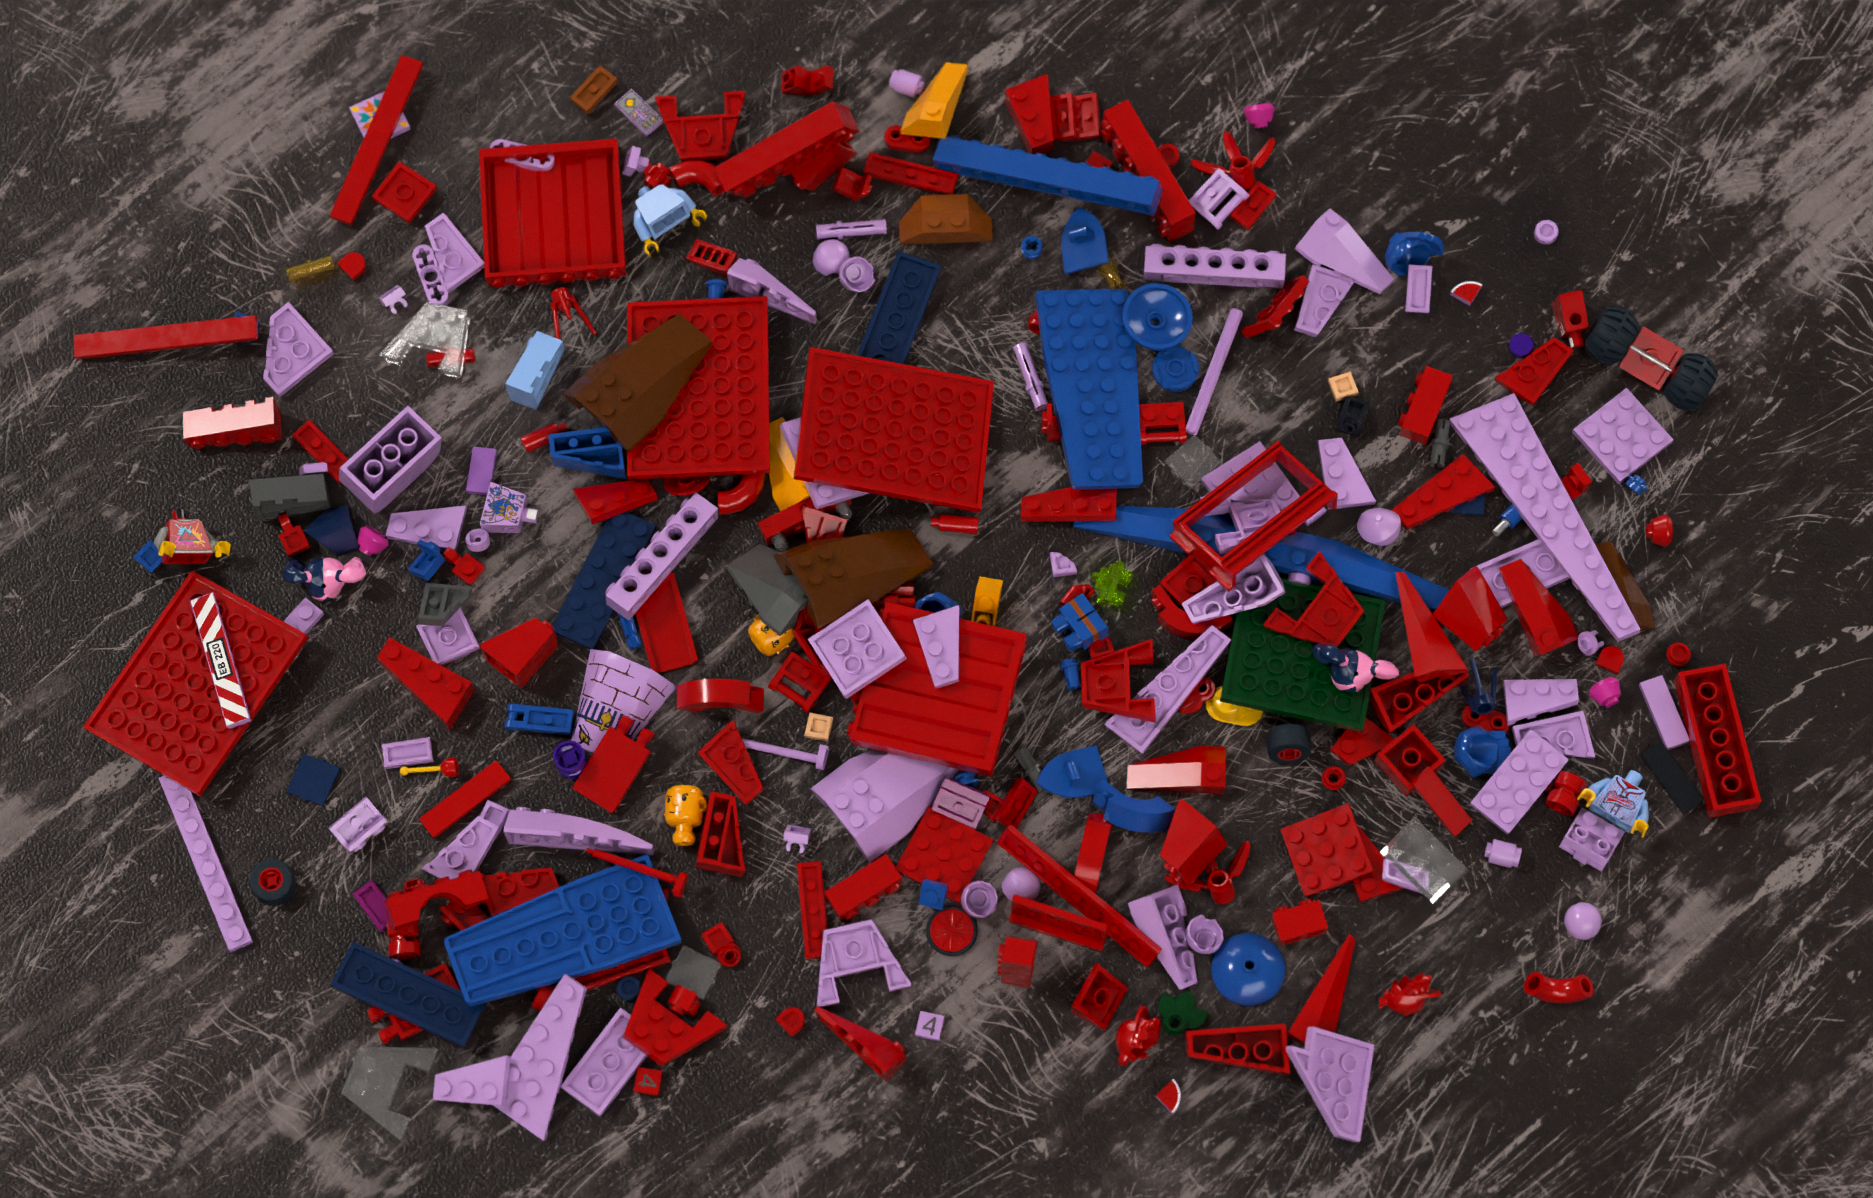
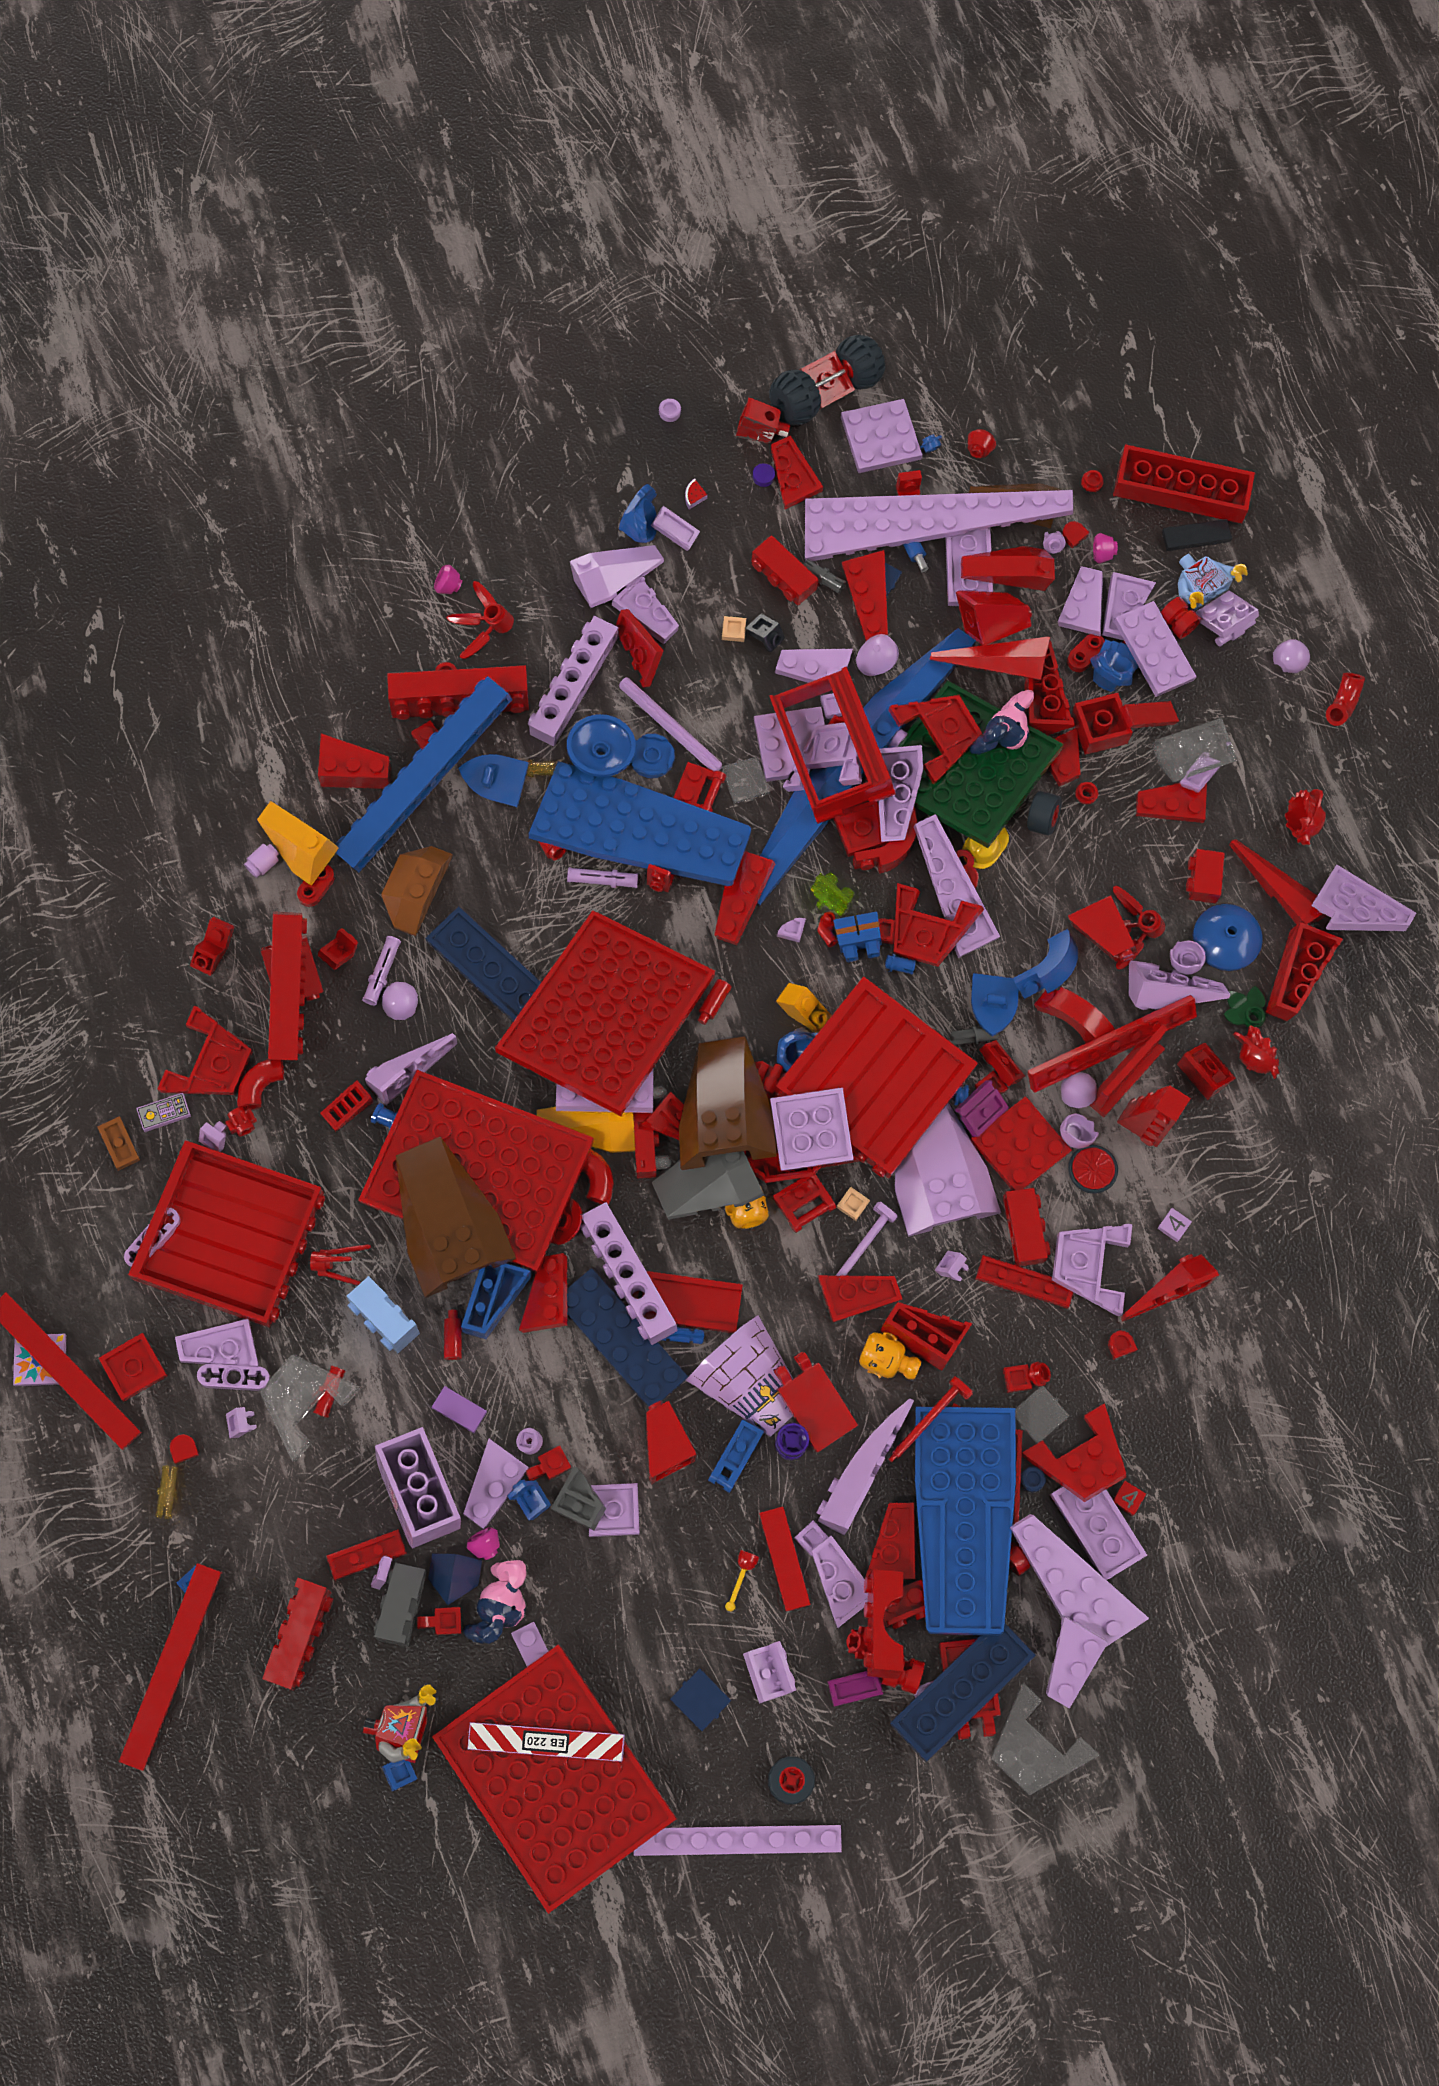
camera: 75 degrees left, 0 degrees up
lavender plate [263,302,334,398] -> none
red wedge [377,637,475,730] -> none
lavender tile [382,737,434,769] -> none
lavender torso [480,482,539,533] -> none
light blue torso [634,184,707,257] -> none
red plate [667,985,700,1016] -> none
red arch [676,679,764,714] -> none
lavender hair [839,256,875,293] -> none
red tile [863,152,959,195] -> none
lavender wing [913,605,960,689] -> none
blue plate [919,879,948,910] -> none
blue bush [1021,236,1042,259] -> none
red slope [1050,92,1101,141] -> none
red wedge [1127,745,1226,794] -> none
red tile [1156,1079,1181,1115] -> none
lavender plate [1189,168,1250,230] -> none
red plate [1230,181,1277,231] -> none
red plate [1280,803,1374,898] -> none
dark blue plant [1459,658,1497,715] -> none
lavender brick [1484,839,1522,868] -> none
lavender tile [1639,675,1690,750] -> none

